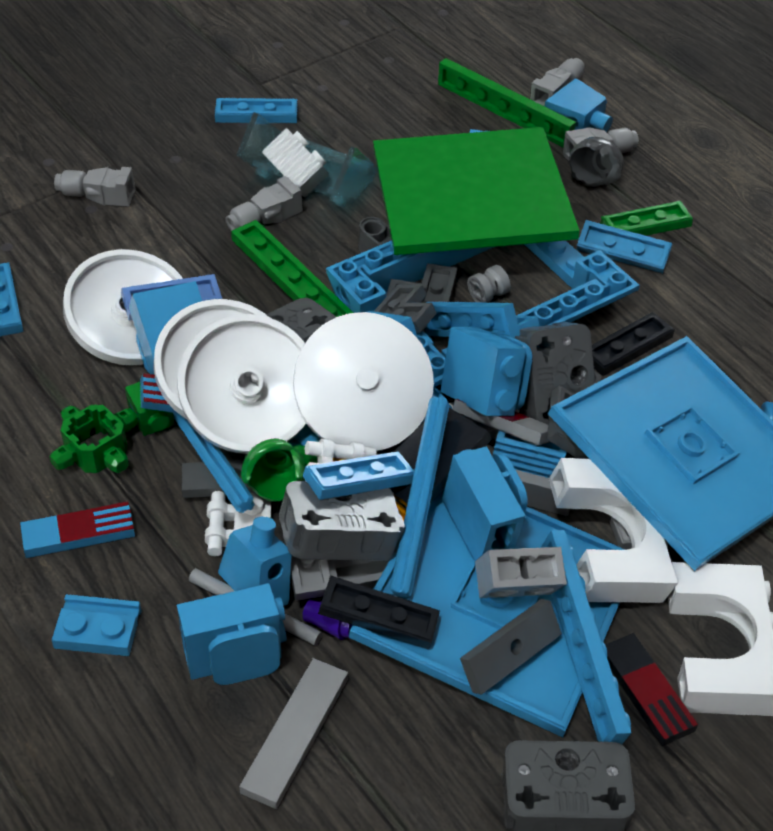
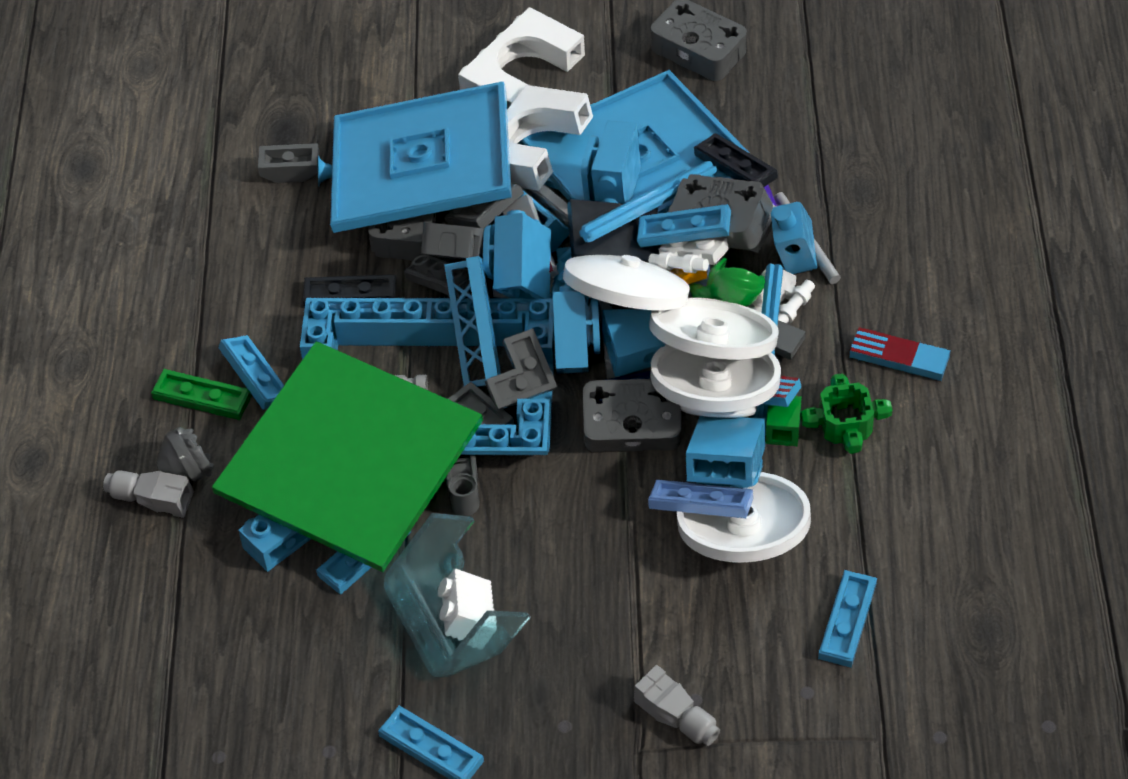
camera: 140 degrees left, 5 degrees up
dark azure plate [52,594,141,656] -> none
dark azure brick [177,583,287,685] -> none
light grey piece [225,176,303,231] -> none
green plate [231,220,354,317] -> none
light grey tile [239,658,348,810] -> none
green plate [438,58,576,148] -> none
dark grey tile [460,599,562,695] -> none
light grey brick [475,547,567,598] -> none
light grey piece [530,58,585,106] -> none
dark azure plate [541,530,632,744] -> none
dark azure torso [545,78,613,132] -> none
tile [605,633,698,746] -> none

